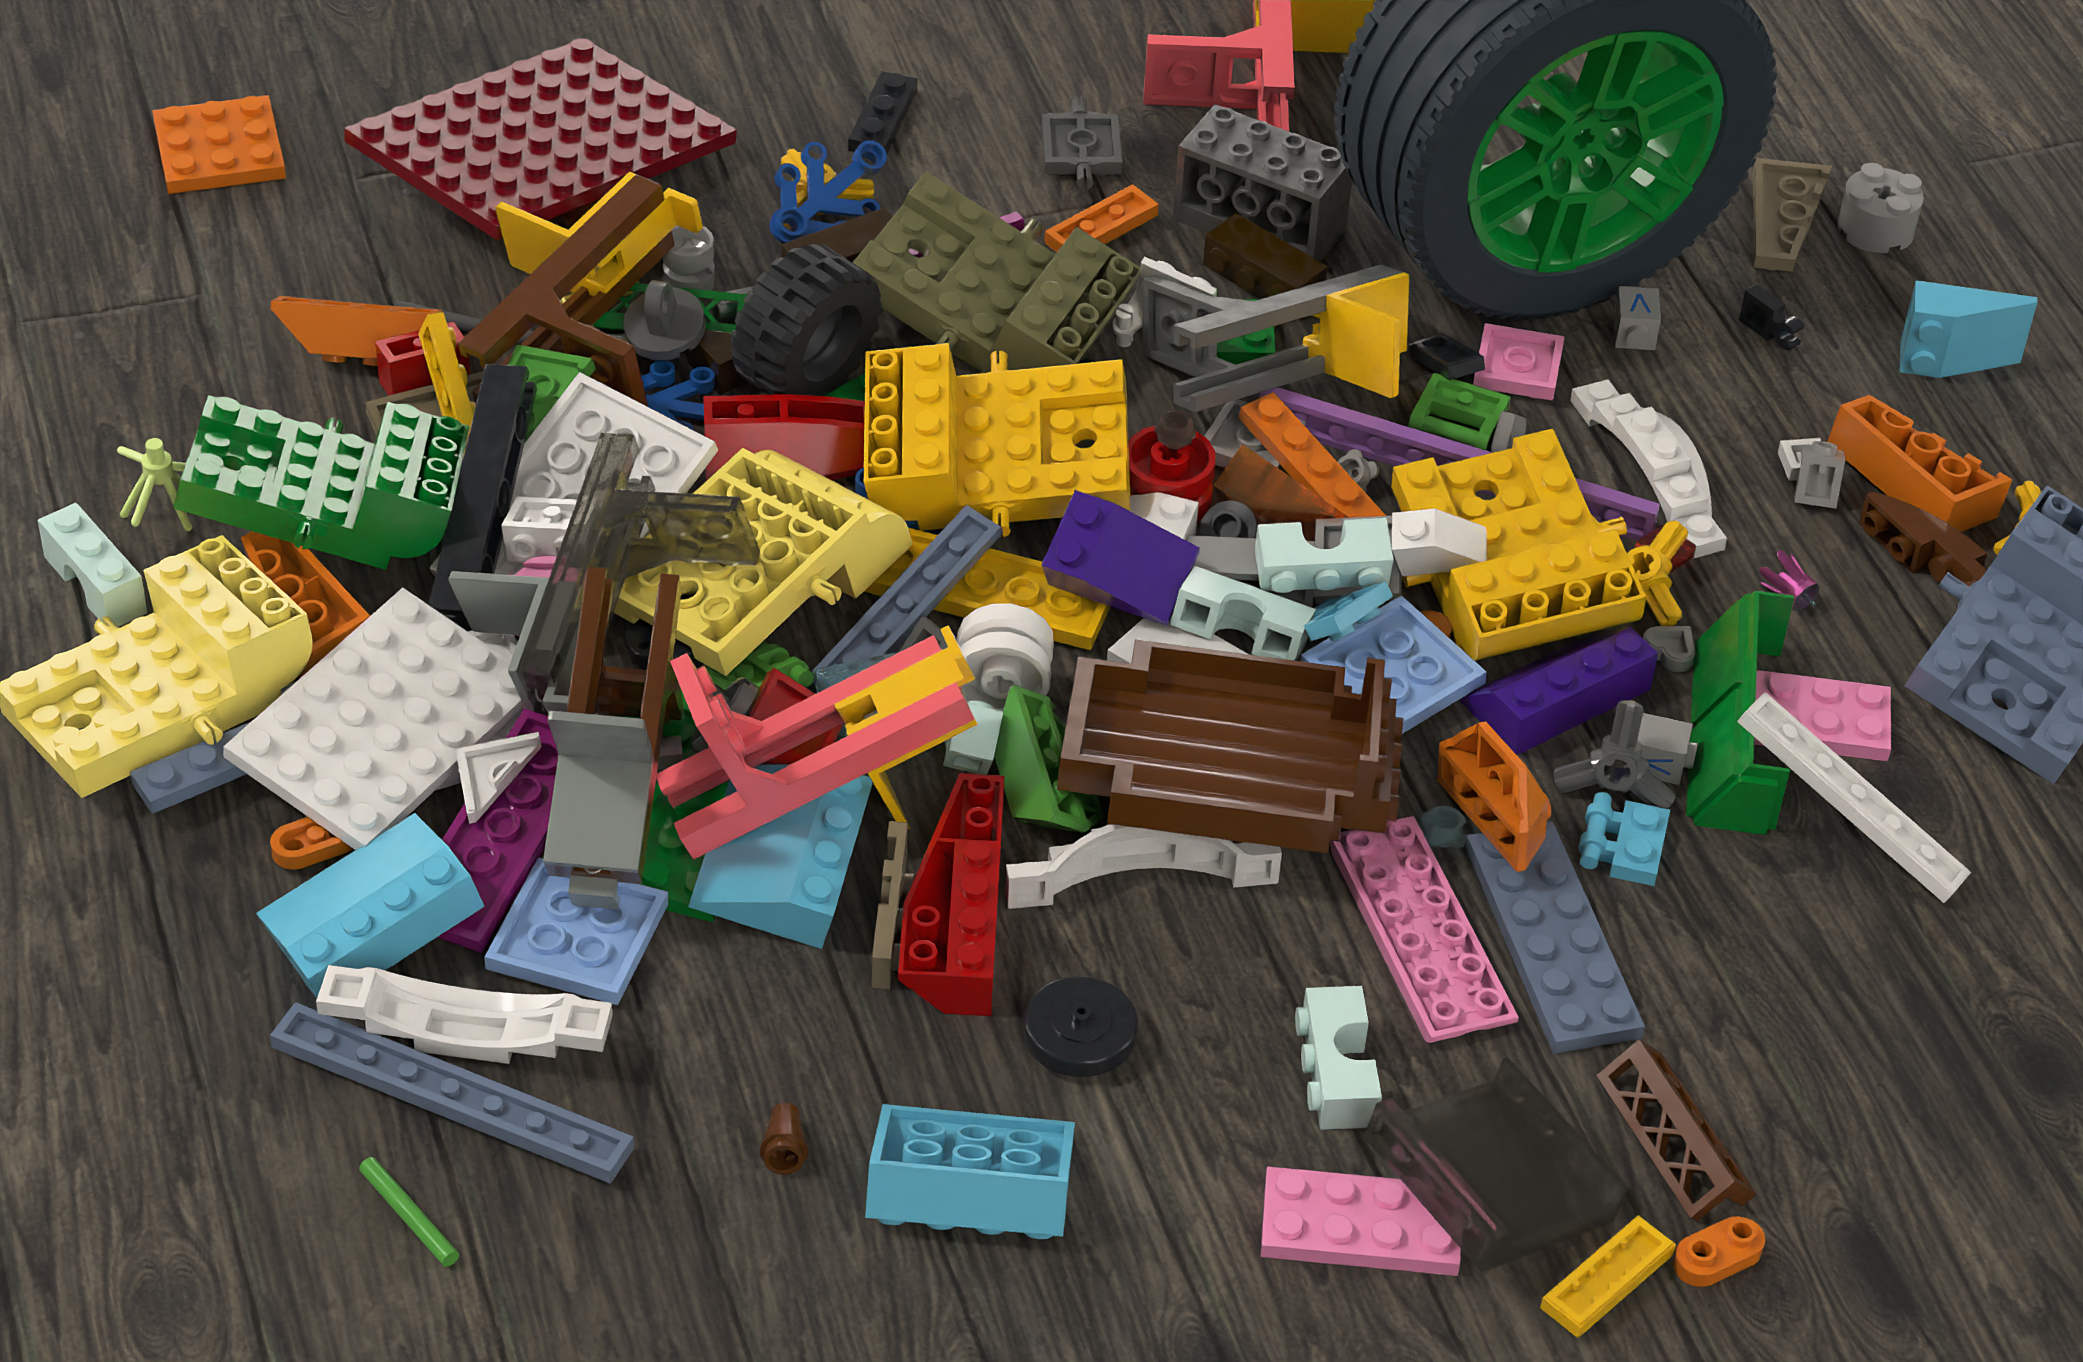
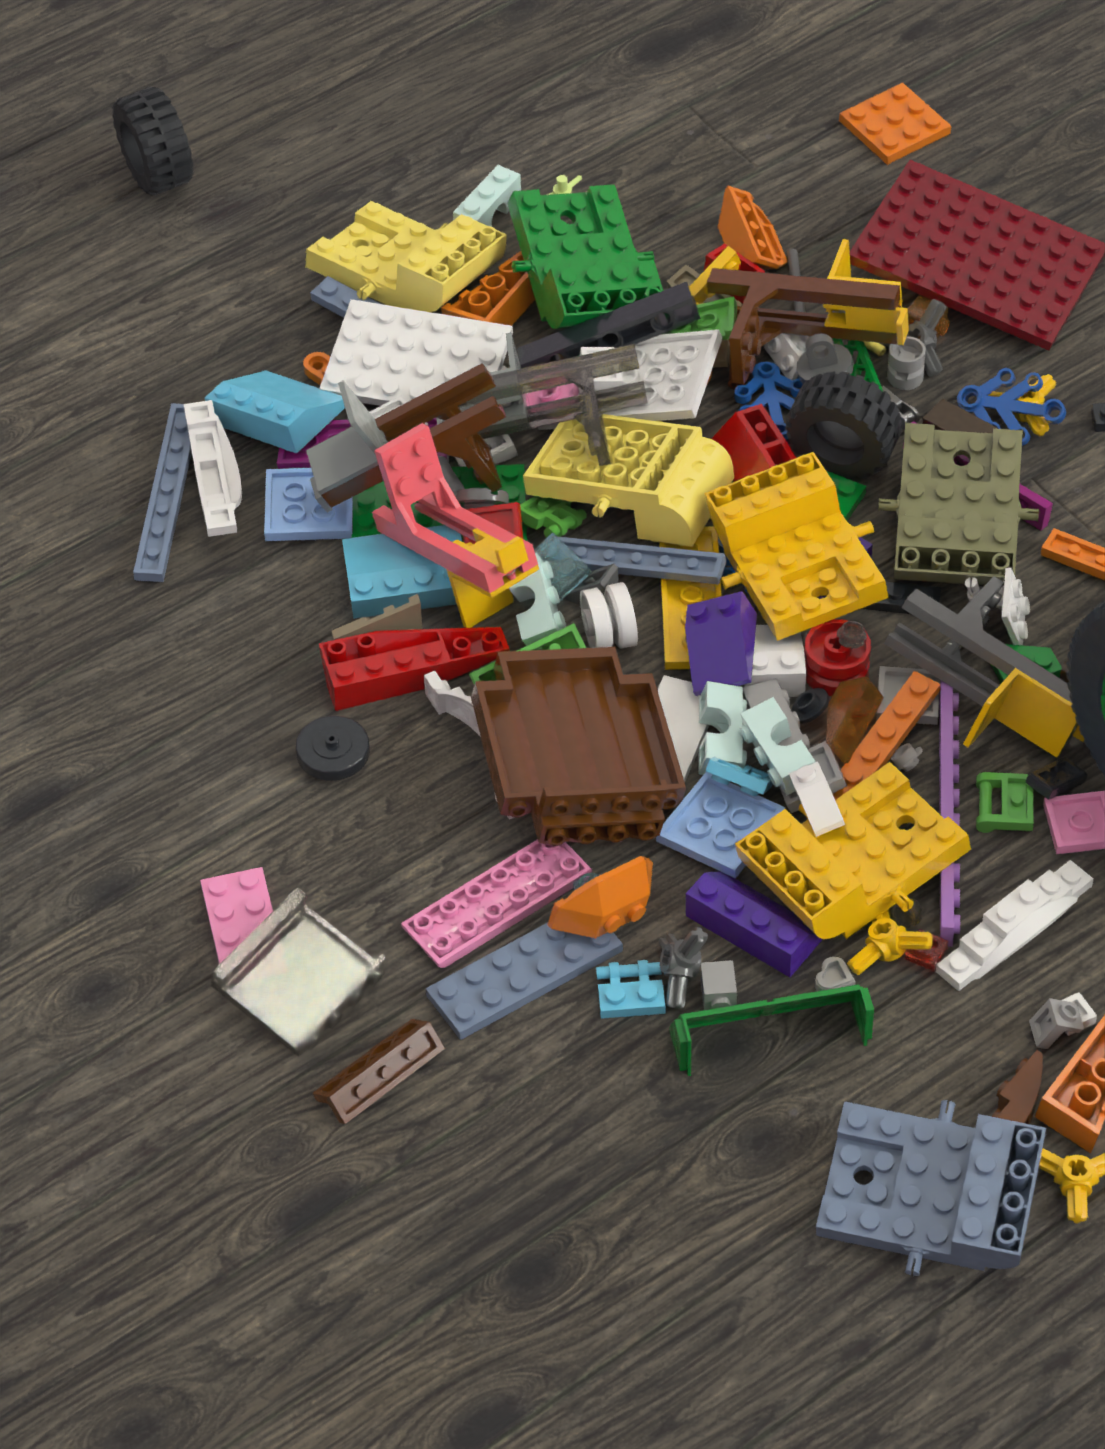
camera: 75 degrees right, 5 degrees up
bright green bar [359,1157,459,1267] -> none
reddish brown cone [759,1103,809,1175] -> none
medium azure slope [865,1104,1075,1239] -> none
light aqua arch [1295,986,1382,1130] -> none
light grey tile [1491,411,1526,453] -> none
yellow plate [1540,1215,1676,1338] -> none
orange plate [1673,1216,1765,1287] -> none
white tile [1737,692,1971,903] -> none
bright pink plate [1754,670,1891,761] -> none
flat silver piece [1759,550,1820,610] -> none

